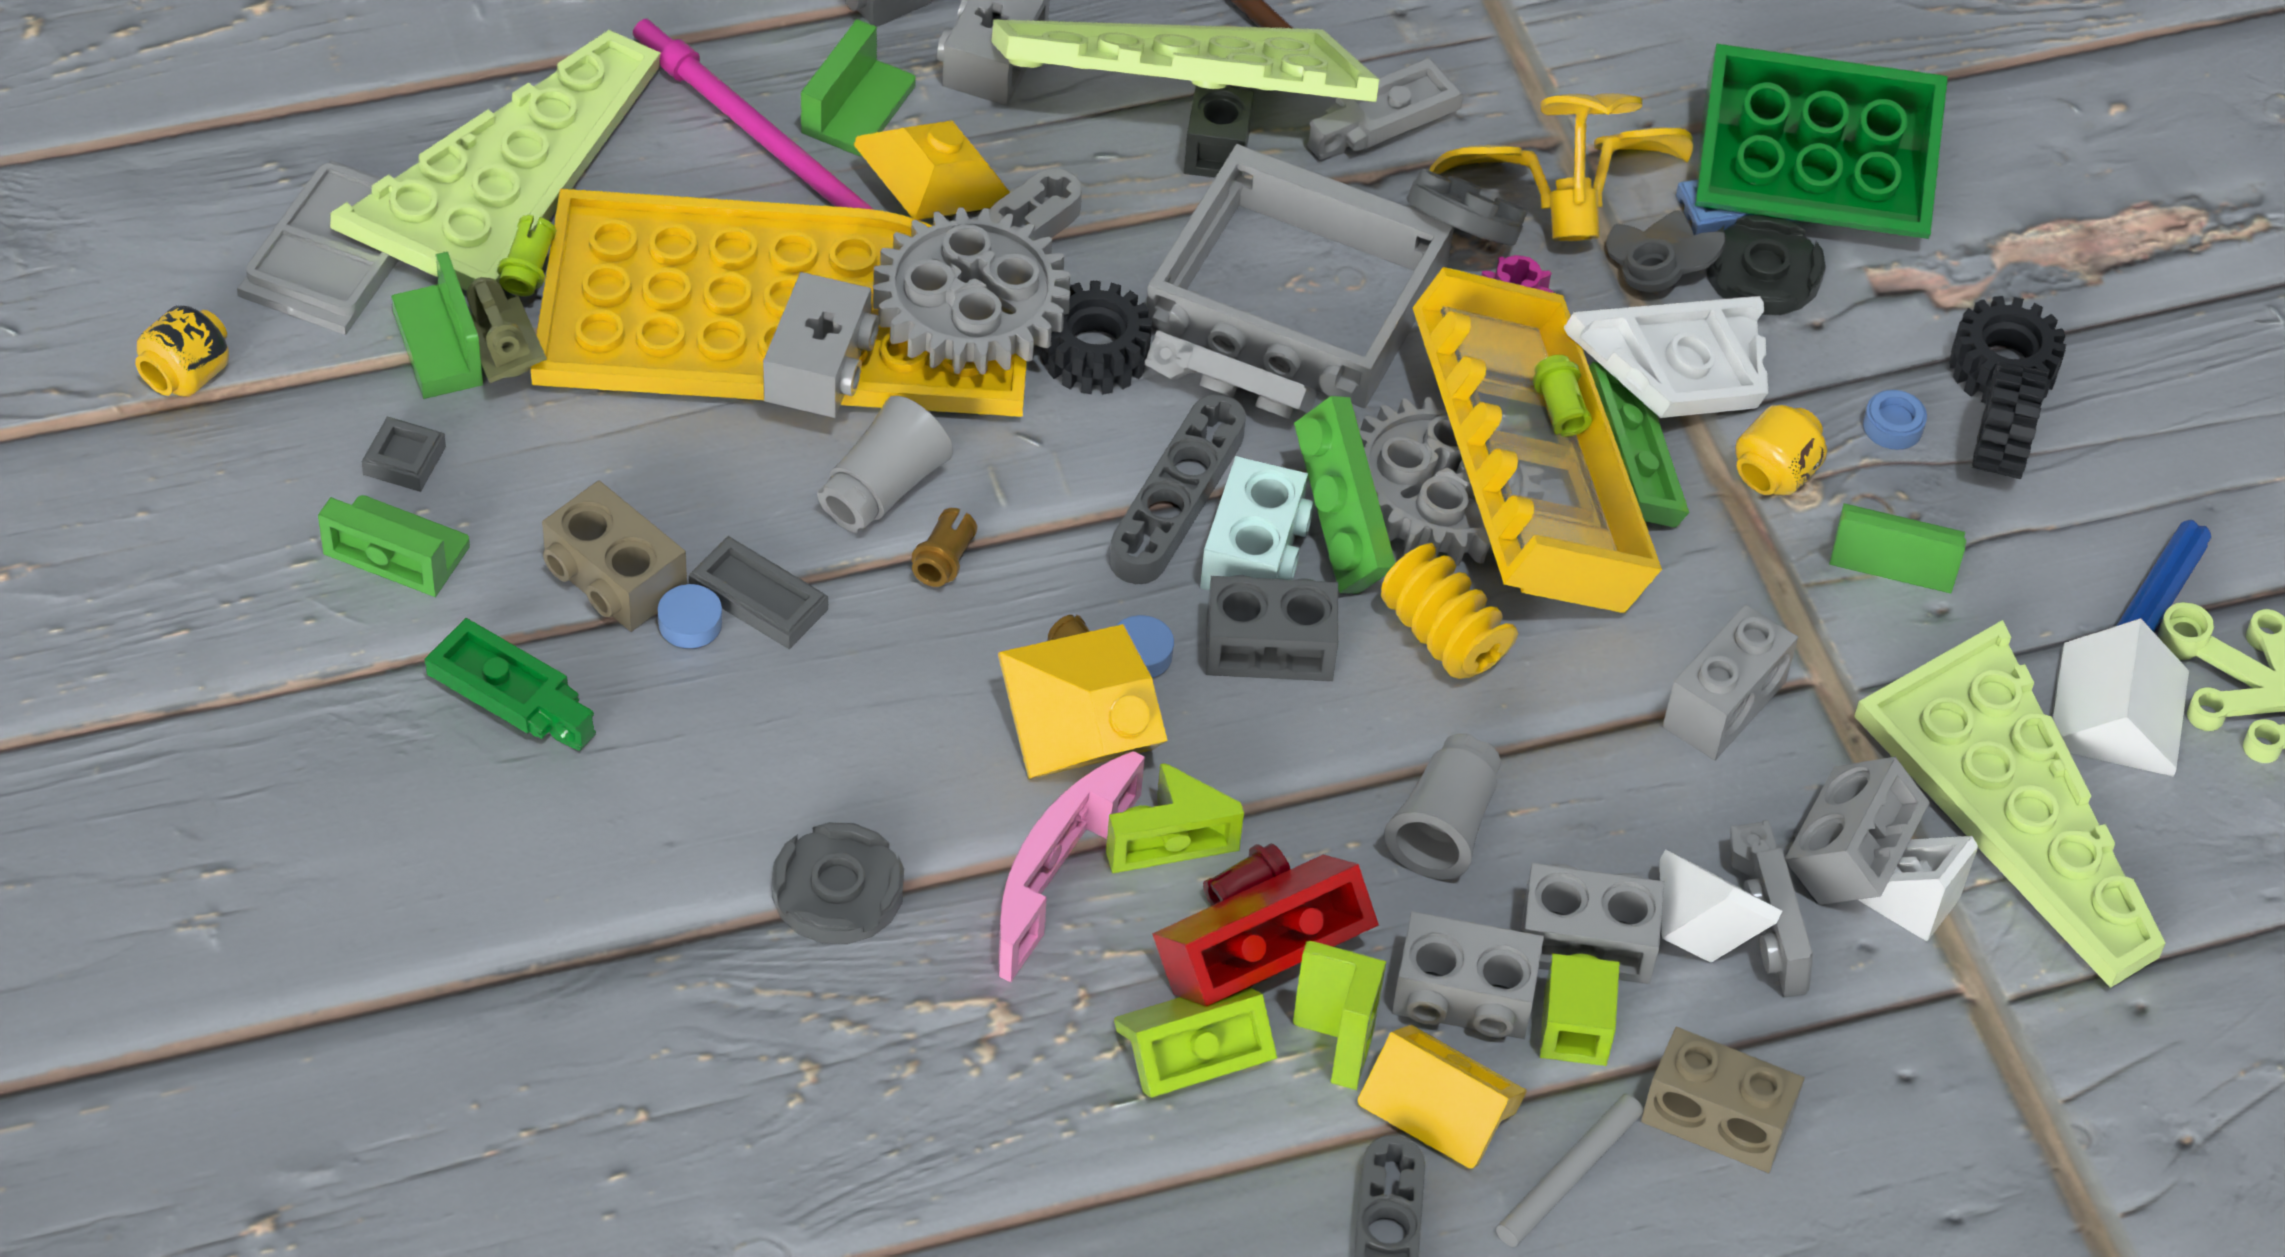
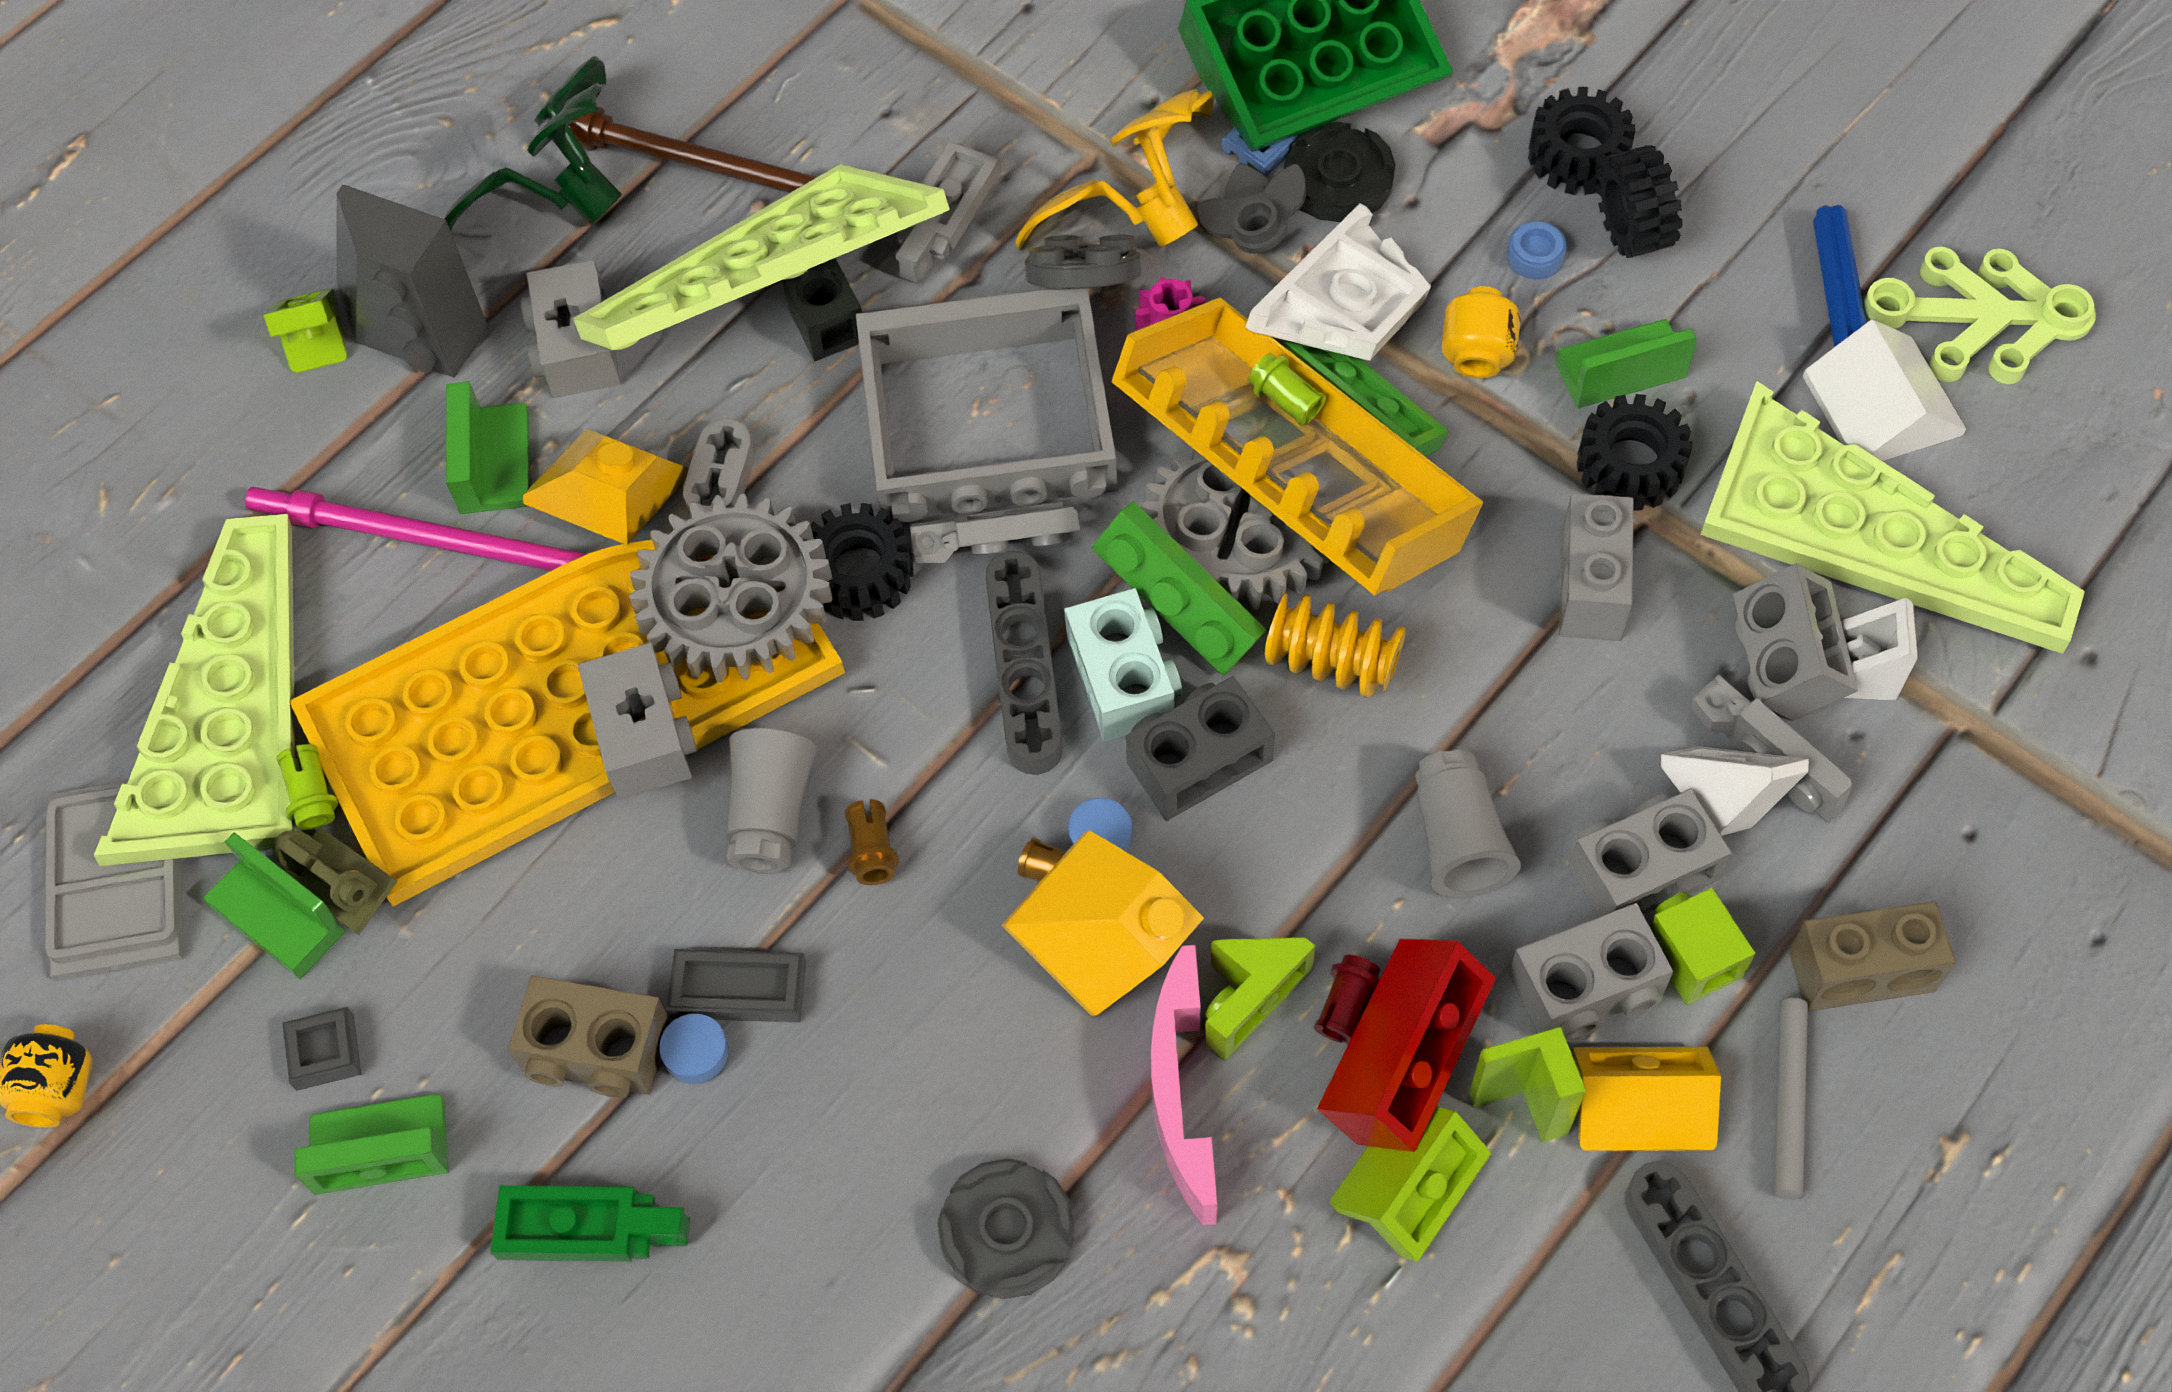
camera: 25 degrees left, 10 degrees up
none -> black tyre [1577,394,1693,511]

